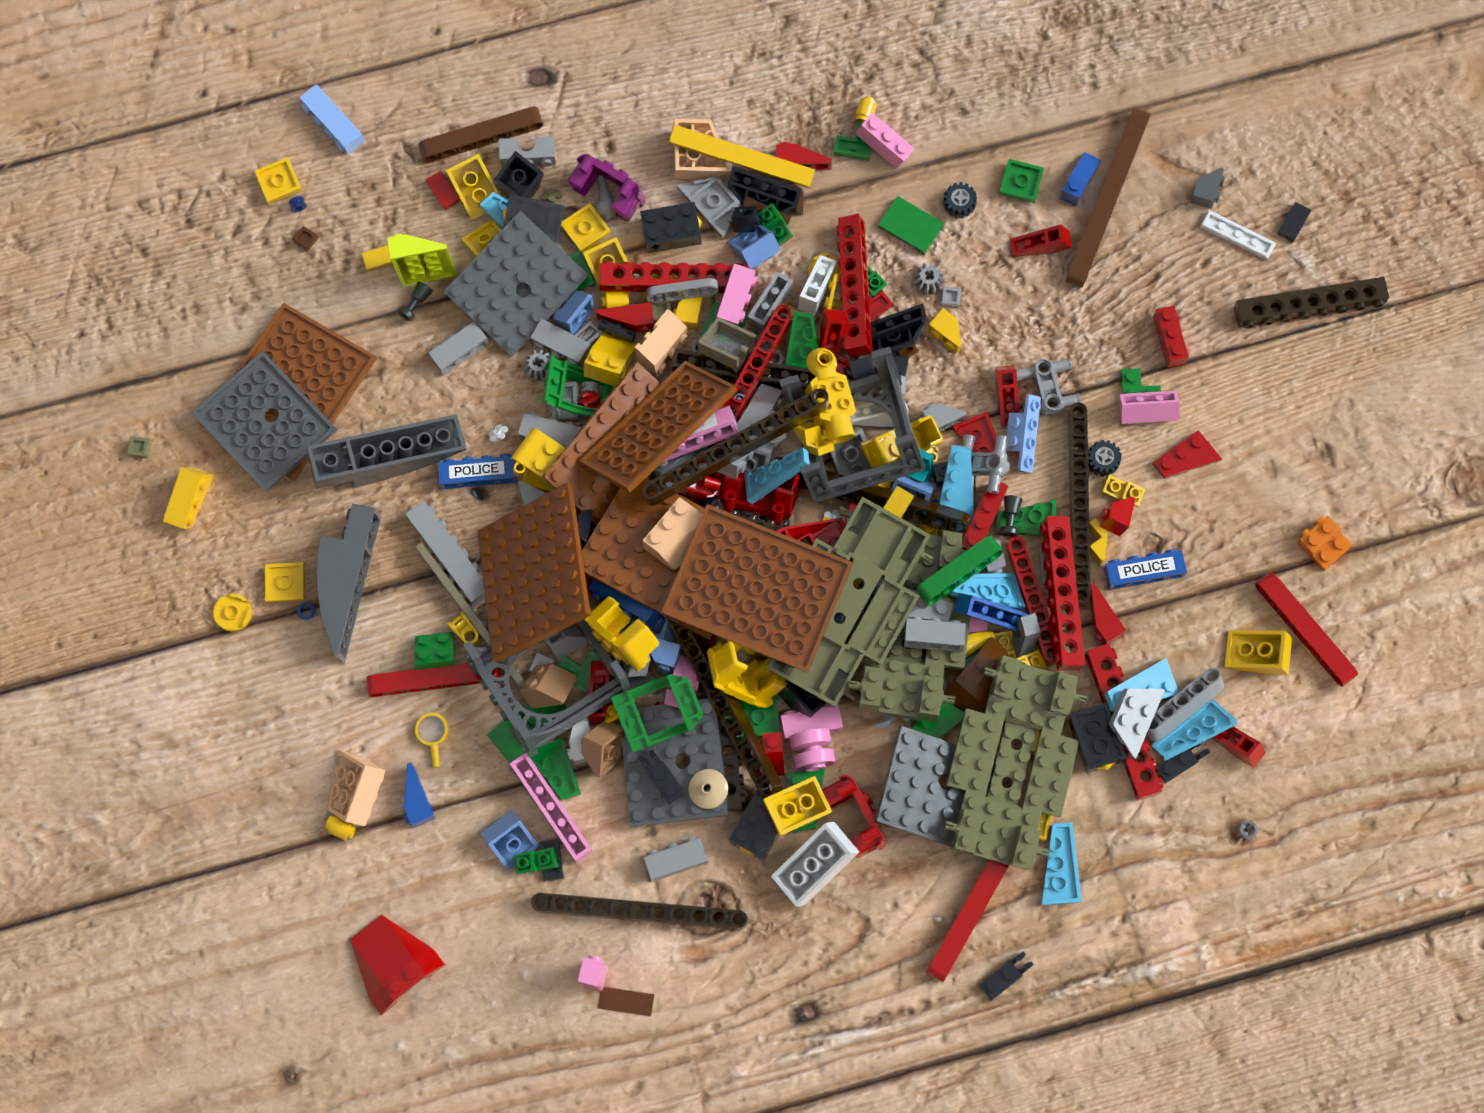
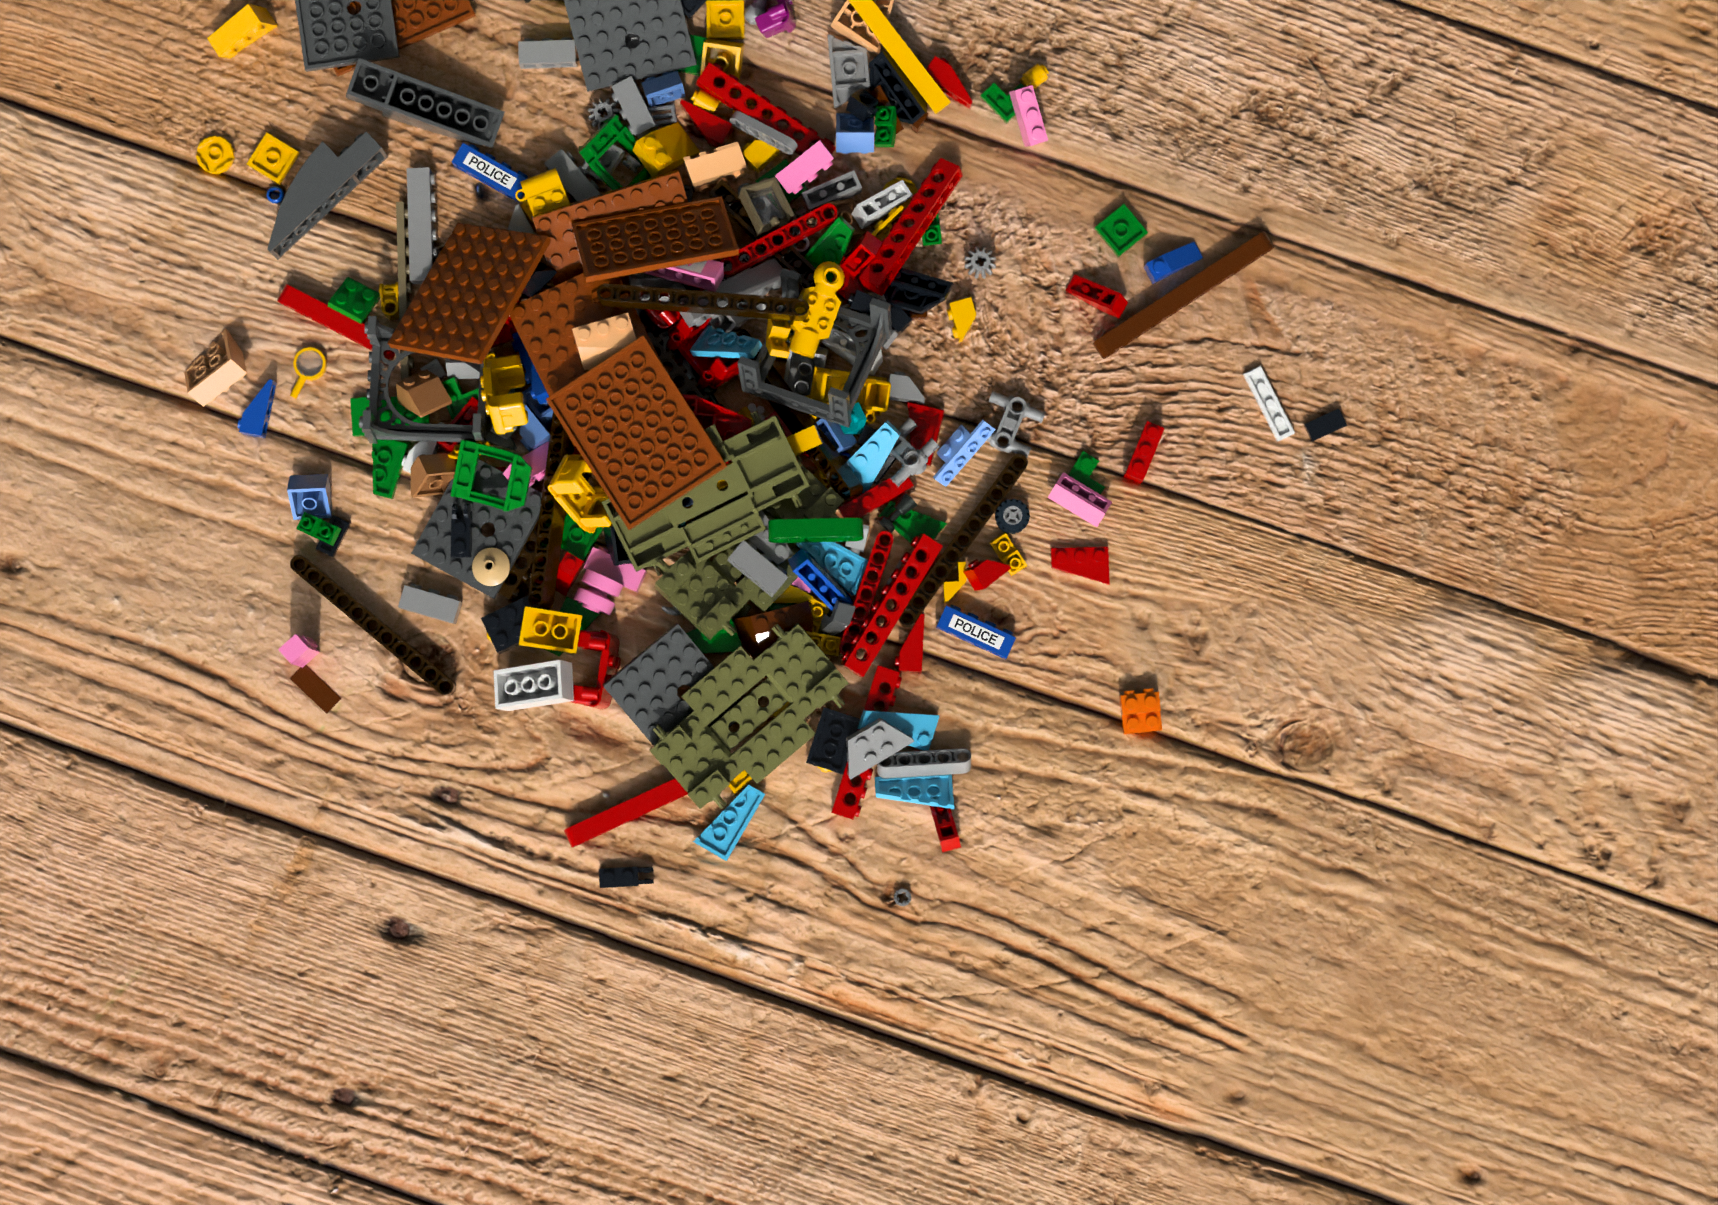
camera: 30 degrees right, 10 degrees up
yellow brick [325,815,356,841] -> none
red wedge [350,915,445,1015] -> none
white plant [488,424,508,442] -> none
bright pink brick [510,753,593,864] -> none
red gear [578,391,600,408] -> none
black pin [598,318,637,343] -> none
black piece [640,202,702,253] -> none
olive plate [651,301,671,322] -> none
red tile [855,291,894,322] -> none
green tile [878,196,945,255] -> none
light grey tile [941,286,962,308] -> none
black wheel [943,182,977,218] -> none
red slope [995,365,1019,426] -> none
black hinge [1156,742,1210,784] -> none
dark grey slope [1190,168,1226,209] -> none
yellow slope [1225,630,1292,675] -> none
dark brown brick [1233,277,1389,329] -> none
red beam [1255,572,1358,687] -> none

